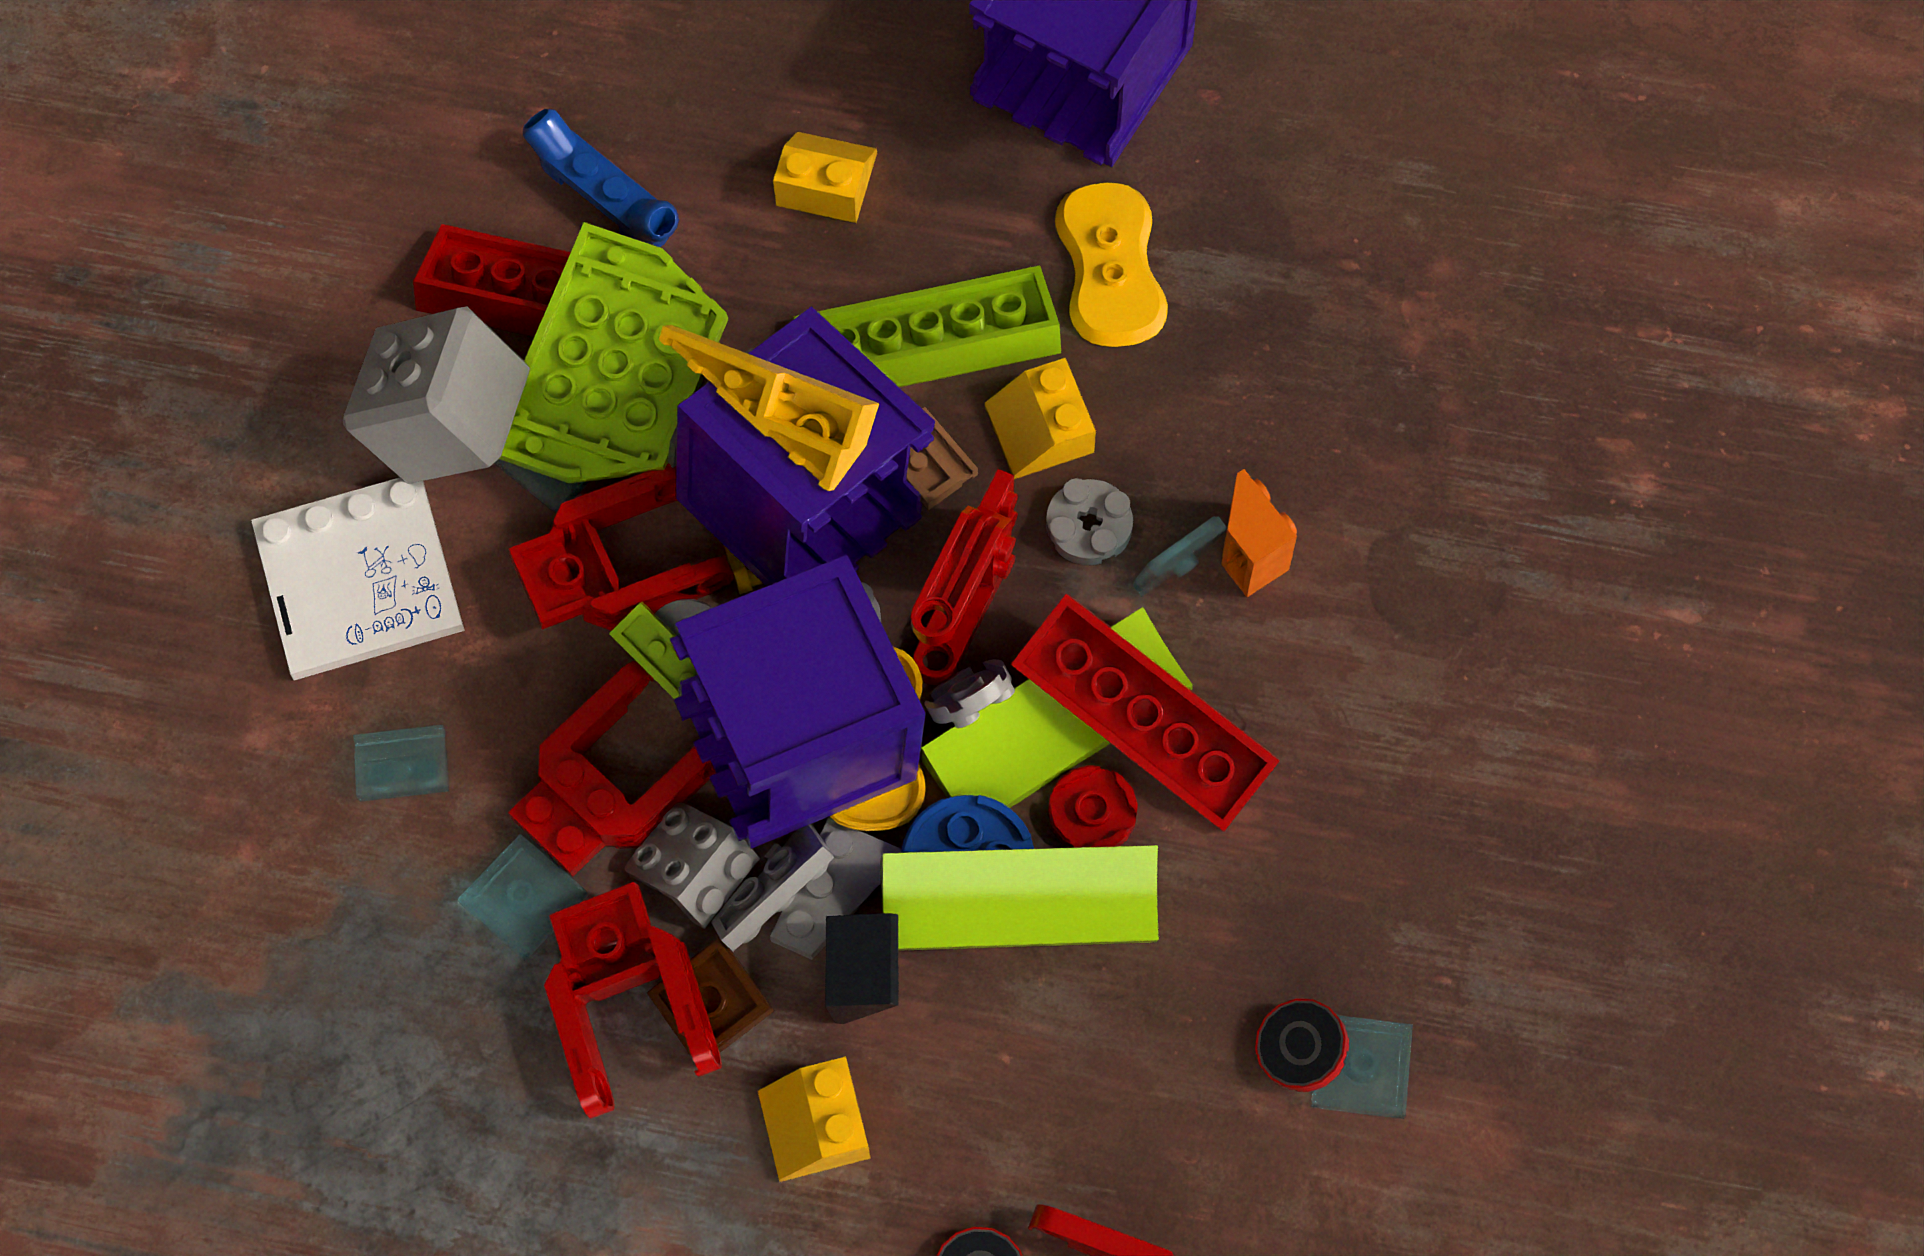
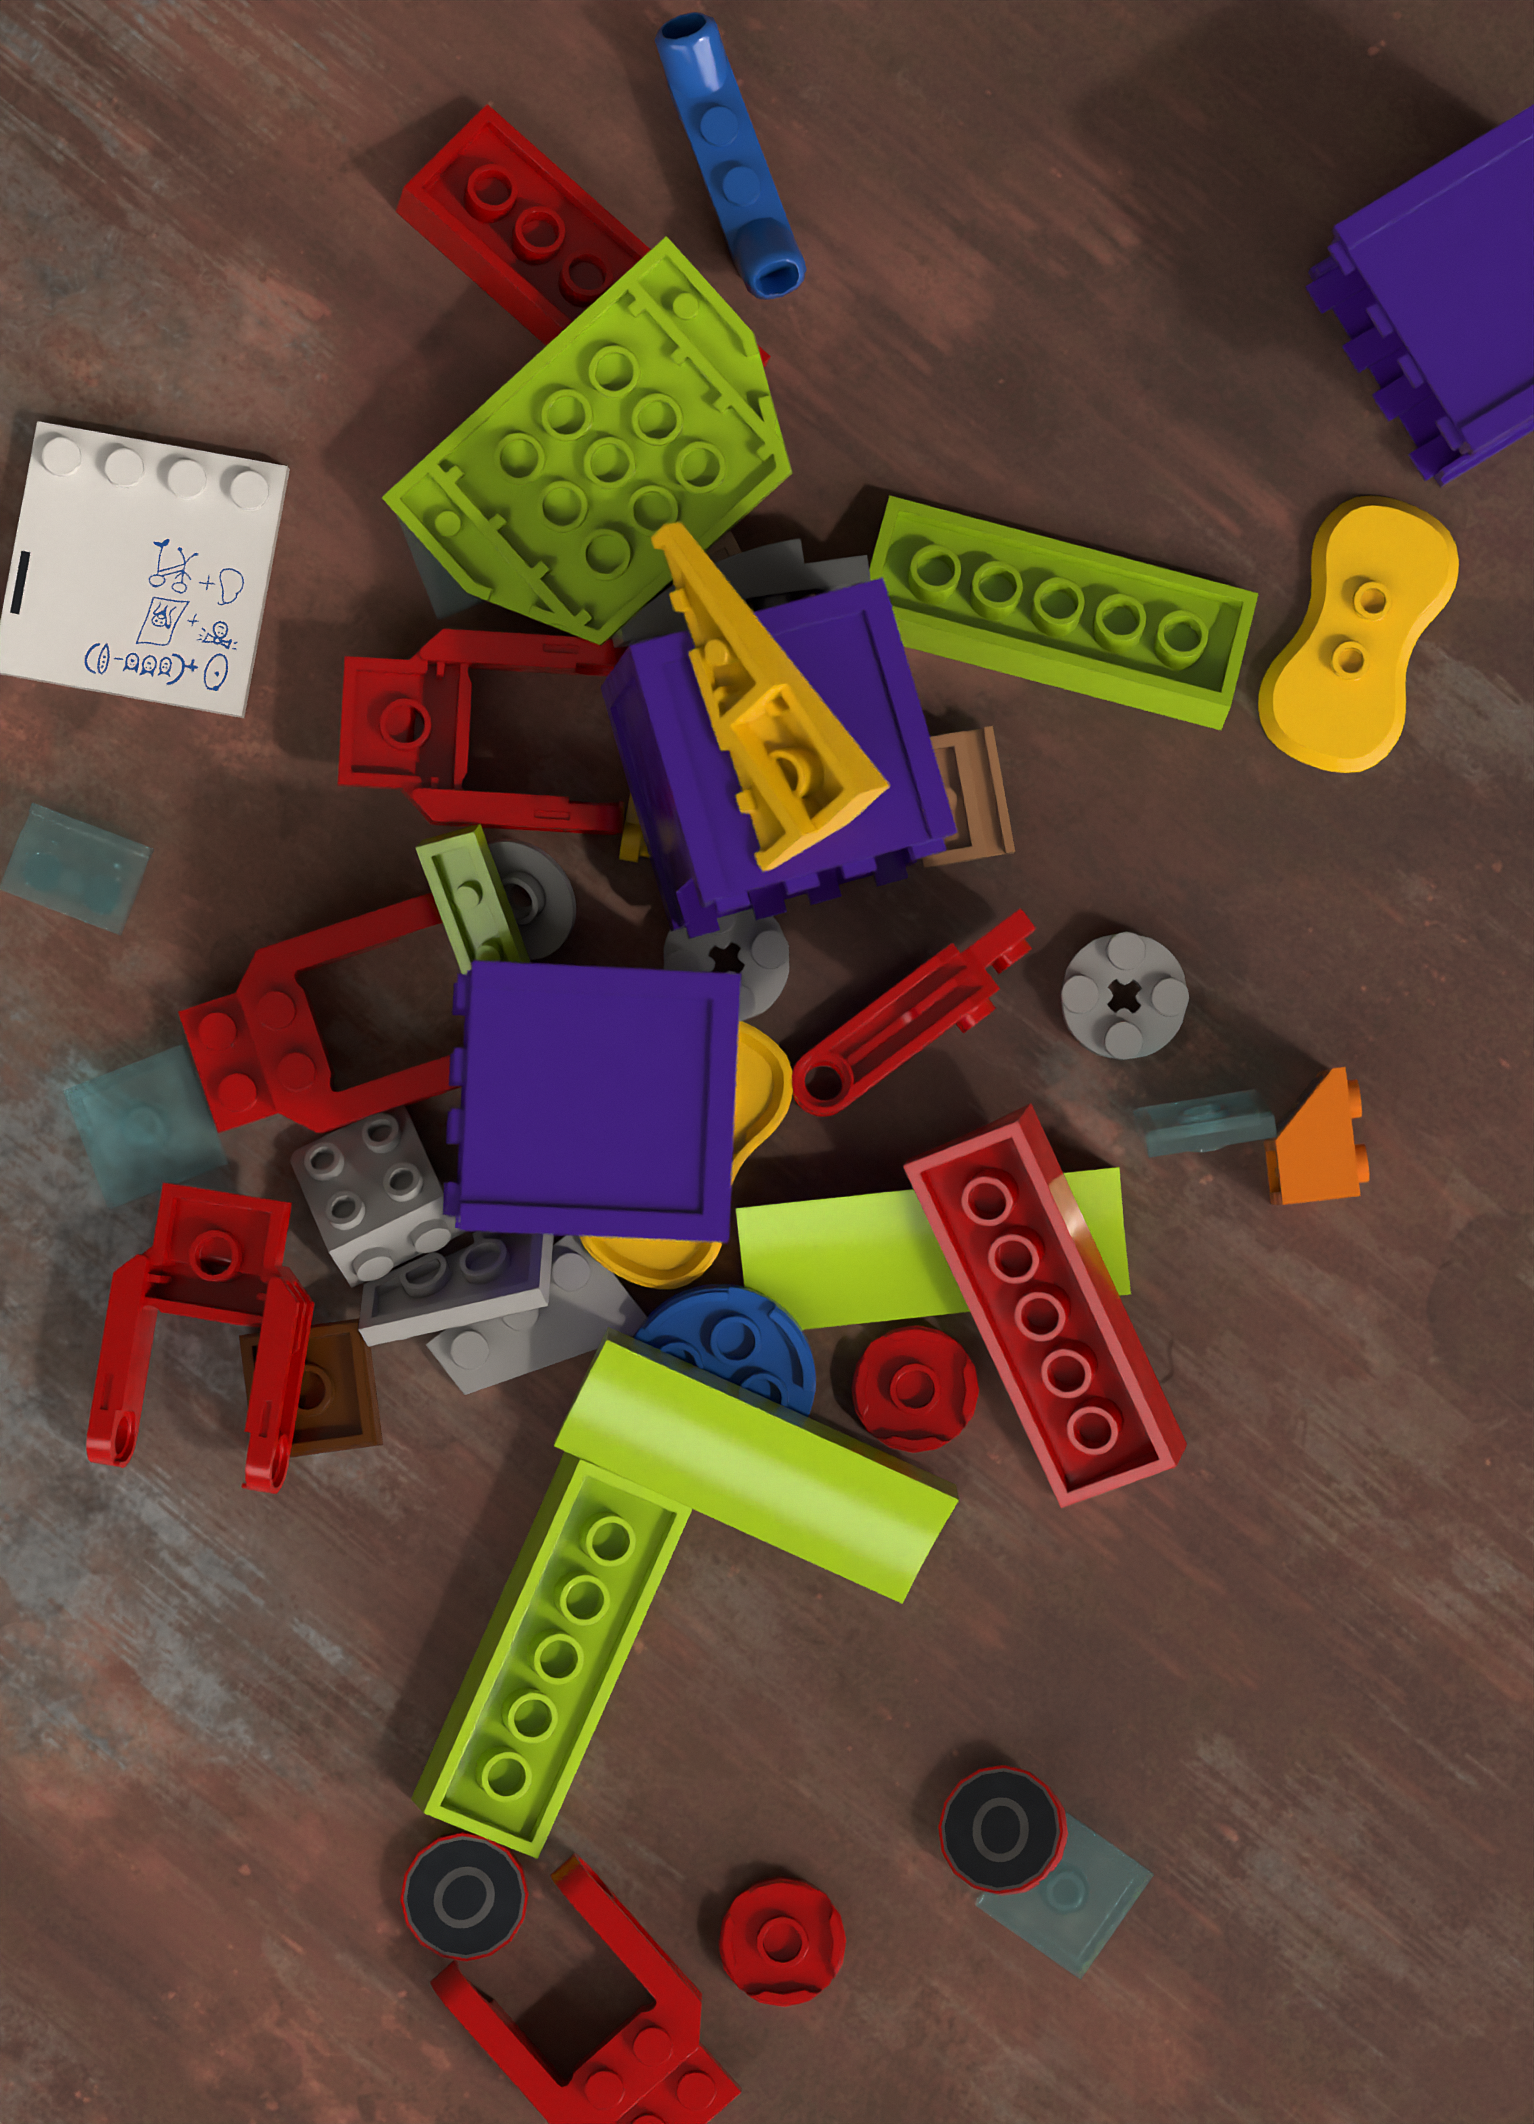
camera: 30 degrees right, 20 degrees up
light grey plate [343,306,530,484] -> none
yellow slope [758,1056,871,1182] -> none
yellow slope [773,132,877,223] -> none
black slope [825,913,899,1024] -> none
light grey plate [925,659,1015,728] -> none
yellow slope [984,358,1096,479] -> none
none -> lime arch [411,1451,692,1859]
none -> red tile [718,1876,846,2007]

